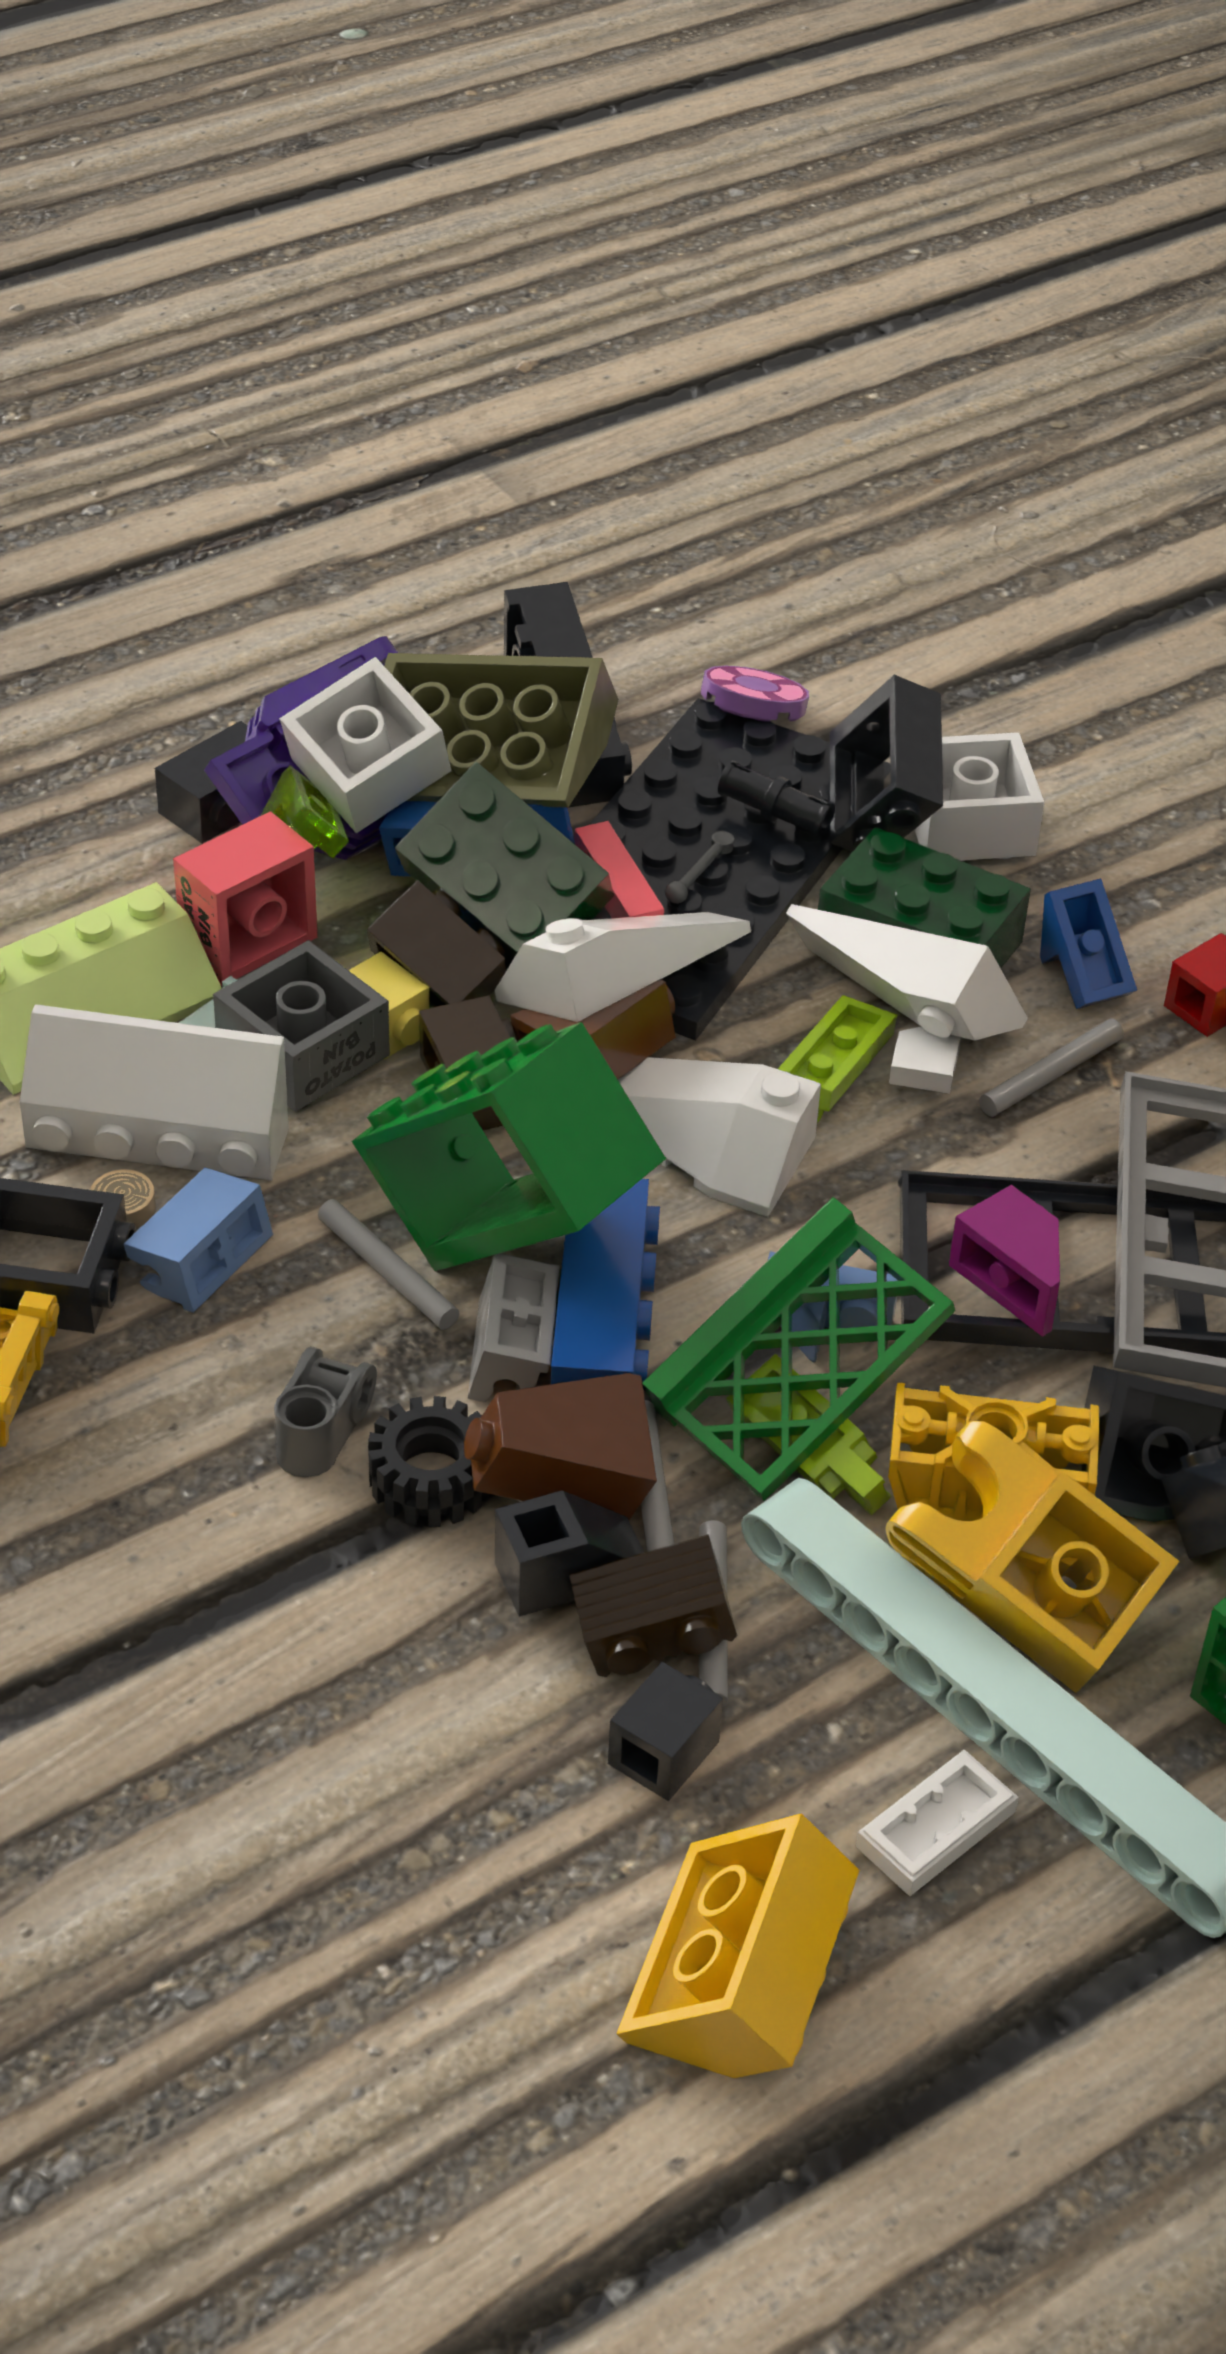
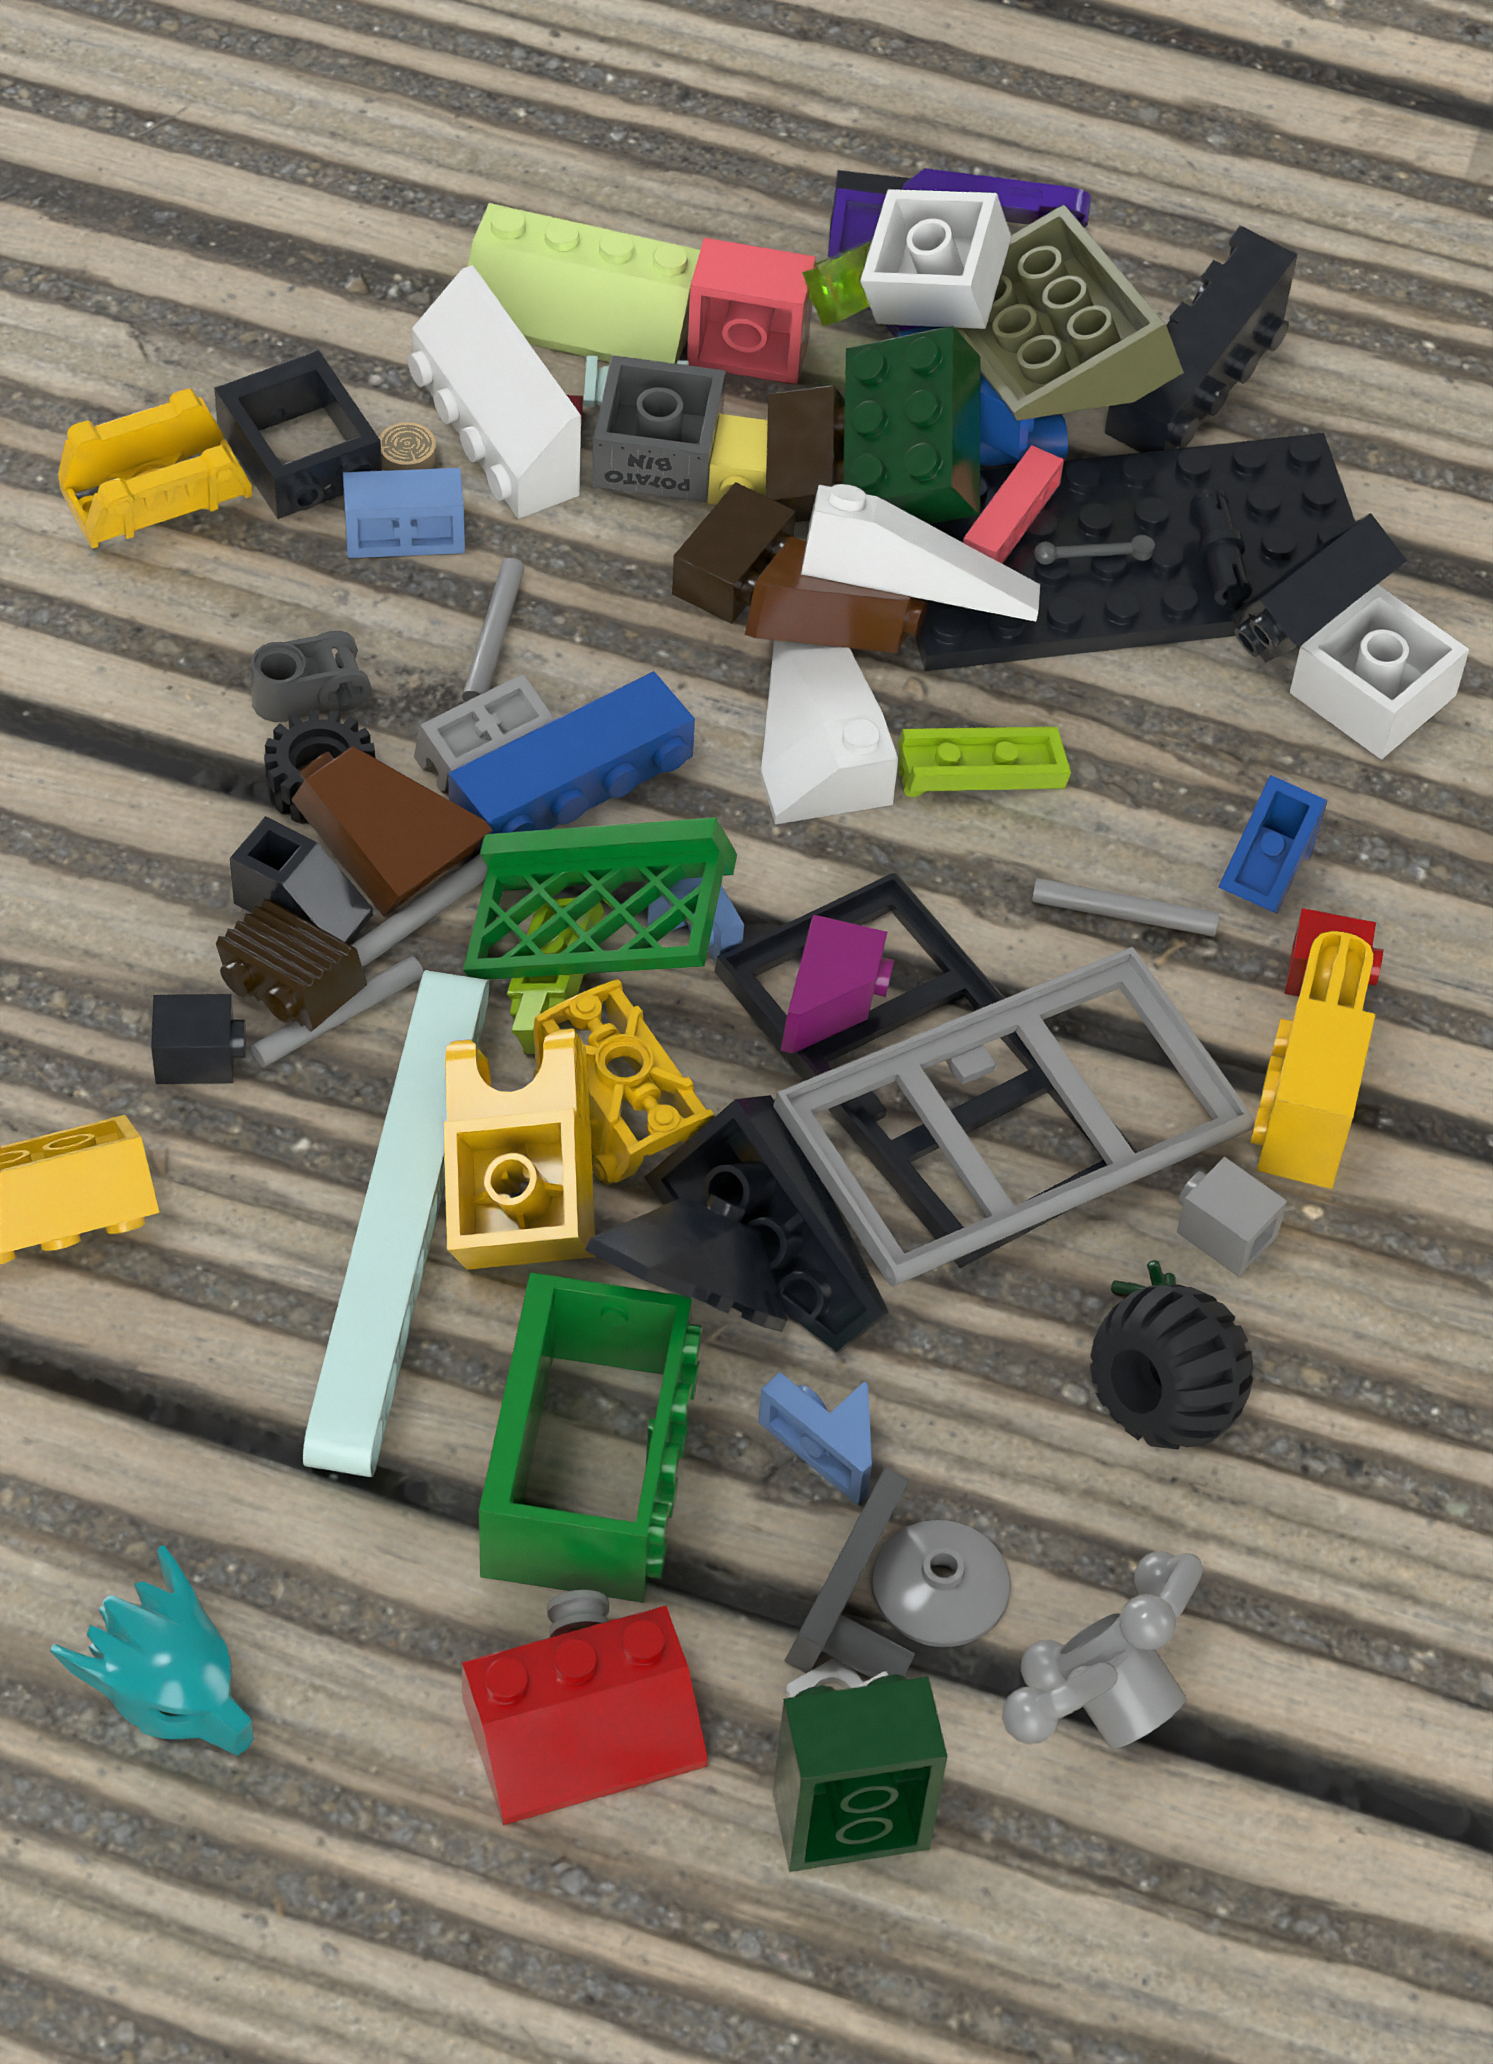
camera: 50 degrees right, 10 degrees up
green hose [352,1022,666,1271] -> none
tile [701,665,809,722] -> none
white wedge [786,904,1028,1040] -> none
dark green brick [818,827,1031,968] -> none
white plate [856,1750,1019,1896] -> none
white slope [889,1027,962,1094] -> none

